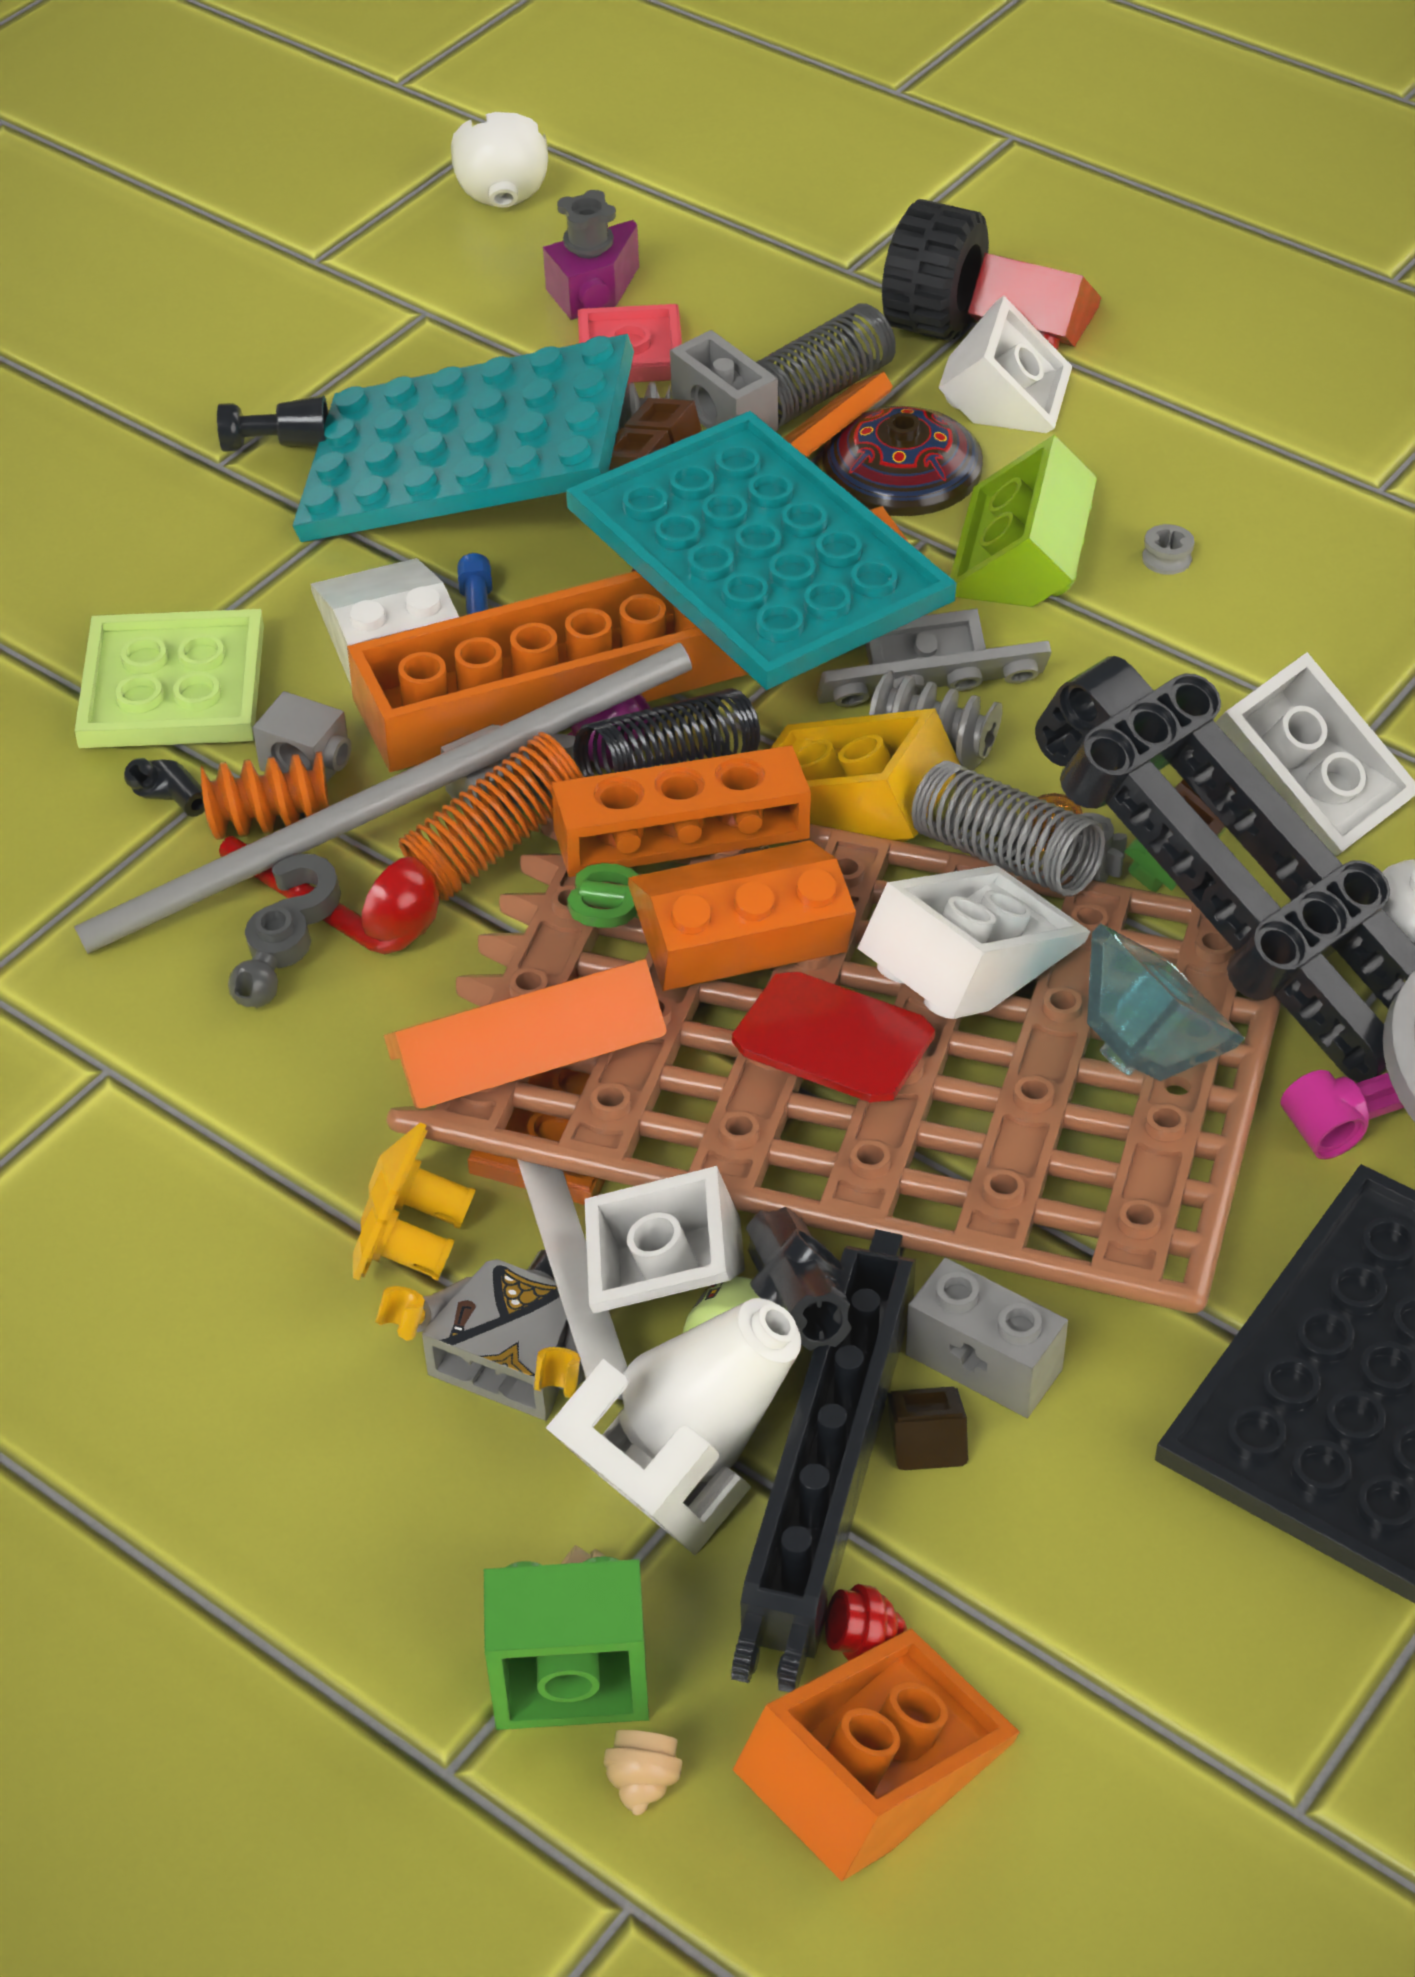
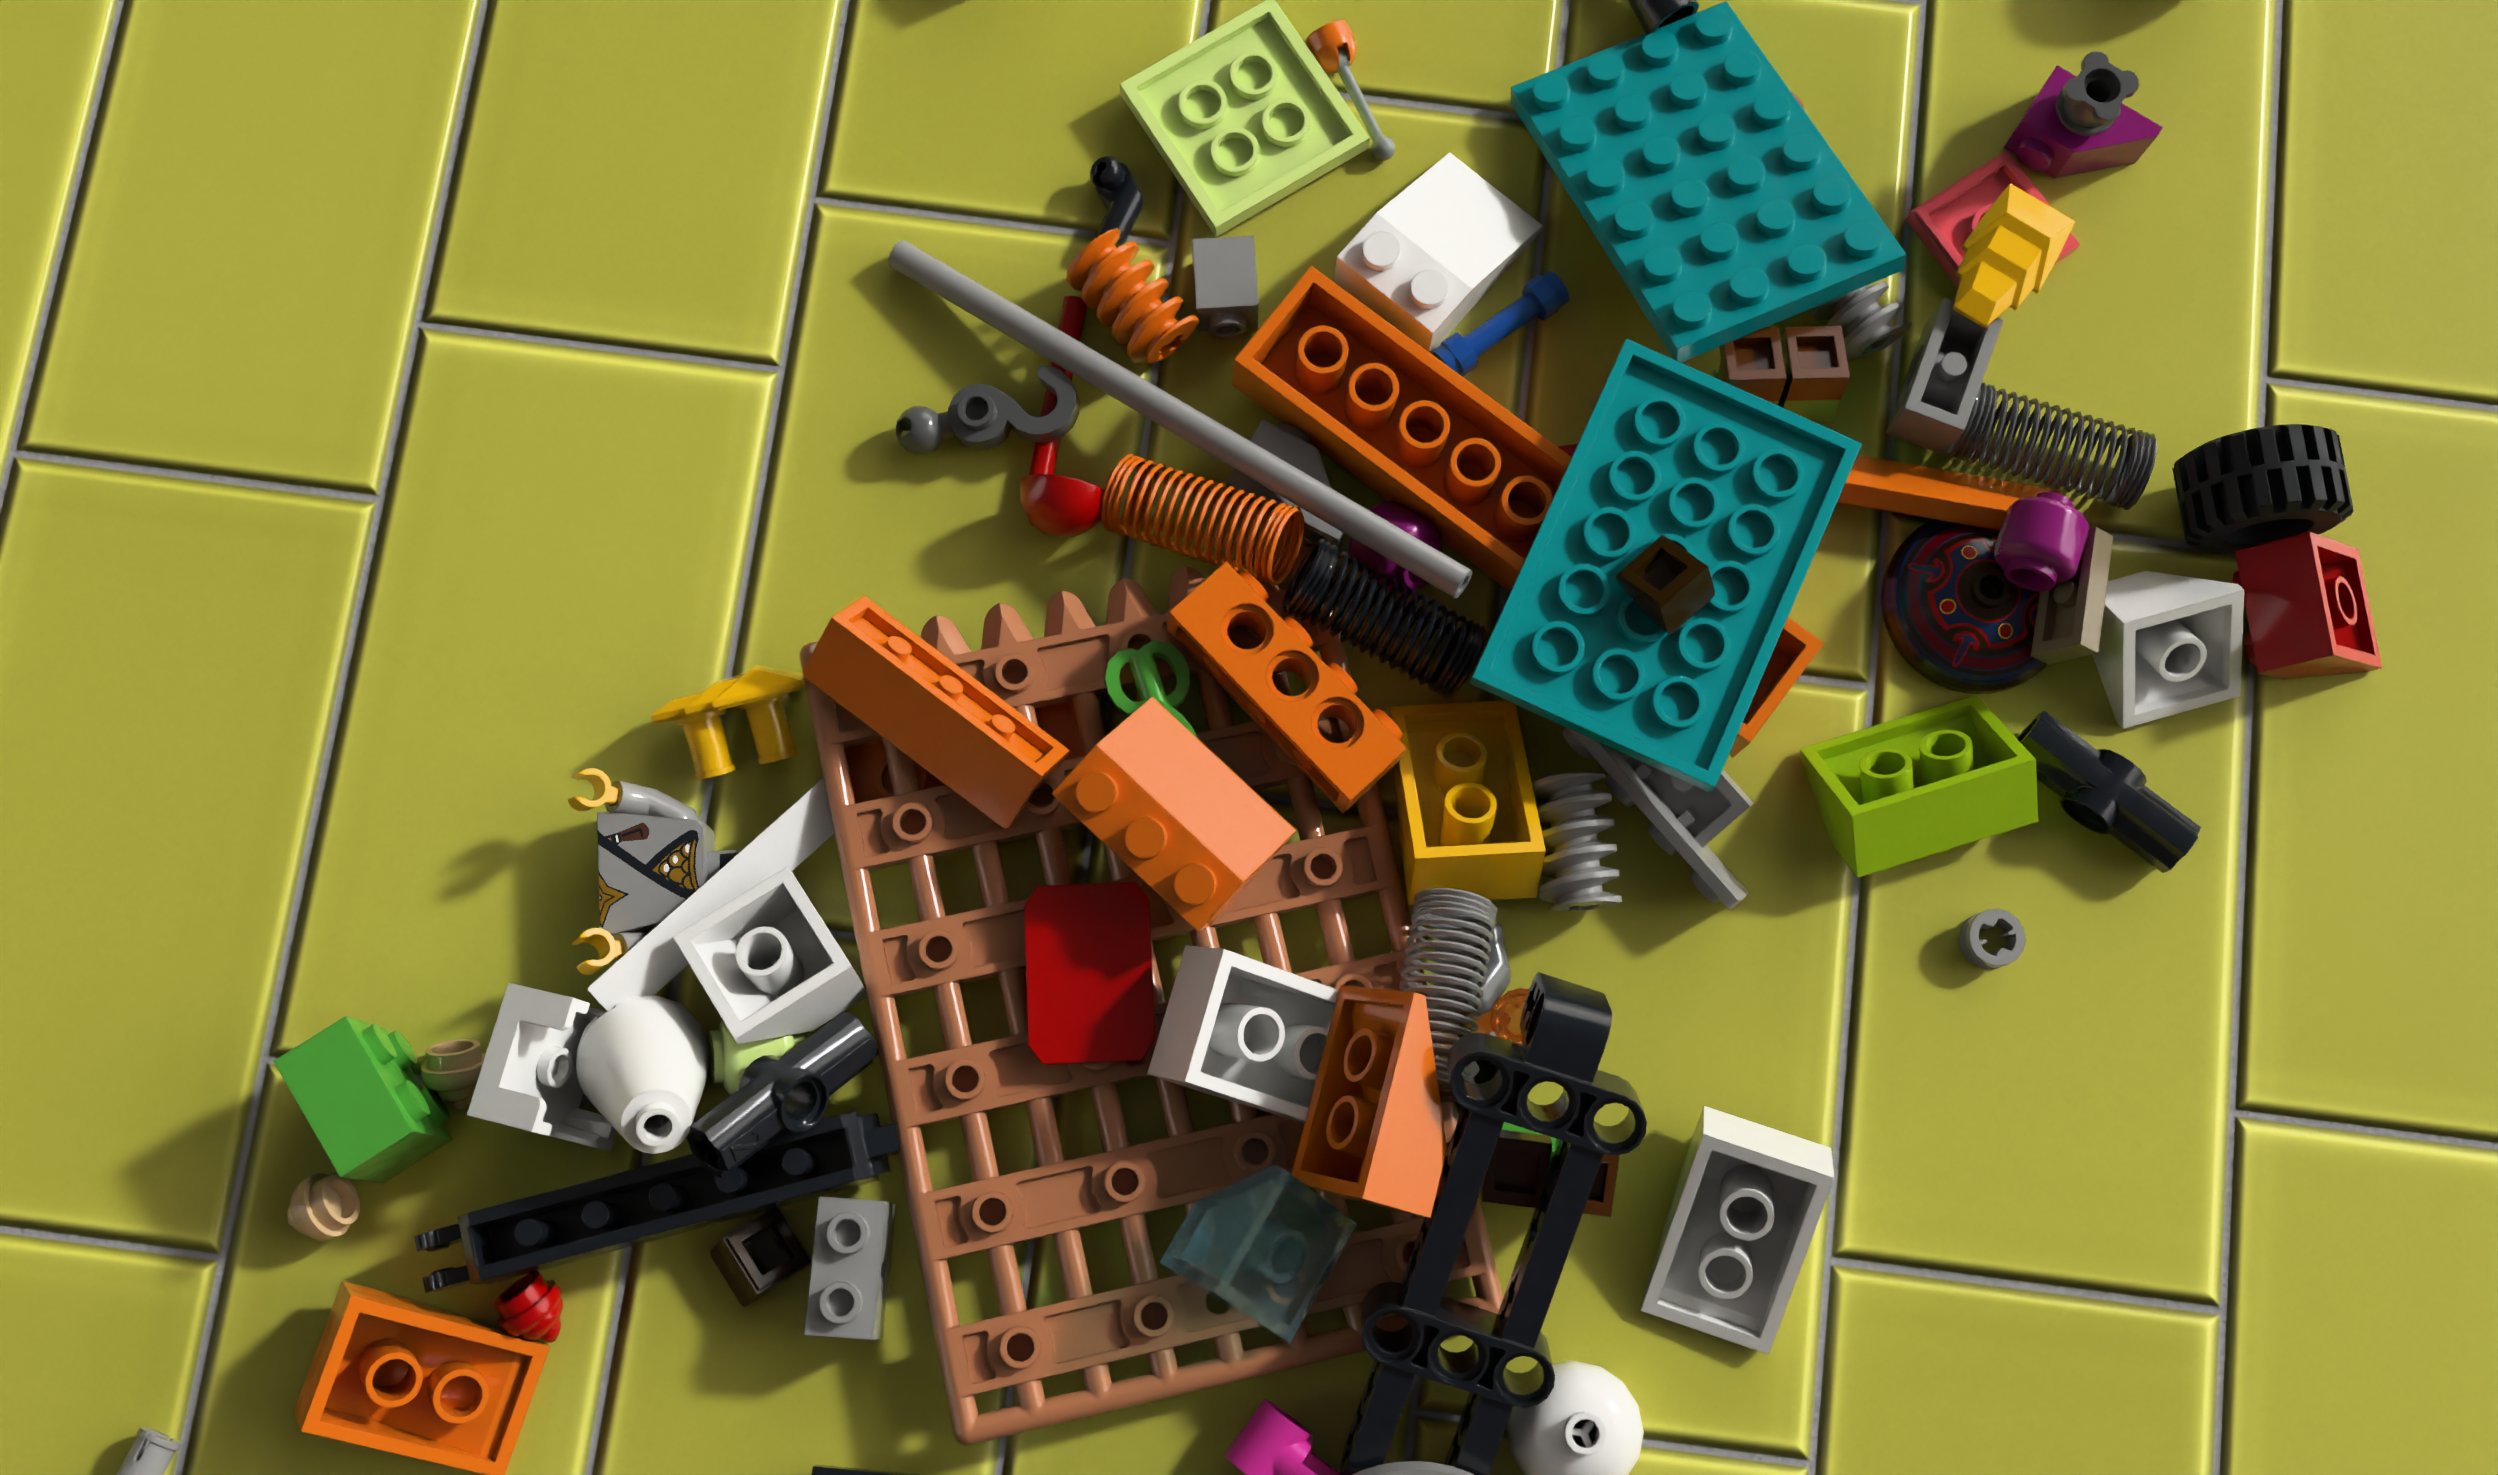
camera: 55 degrees right, 30 degrees up
none -> orange slope [1290,985,1447,1218]
none -> hinge [1304,20,1395,161]
none -> dark brown slope [1615,535,1715,634]
none -> yellow connector [1952,183,2075,328]
none -> magenta head [1994,492,2089,591]
none -> black piece [2017,711,2201,873]
none -> dark tan plate [2031,527,2114,665]

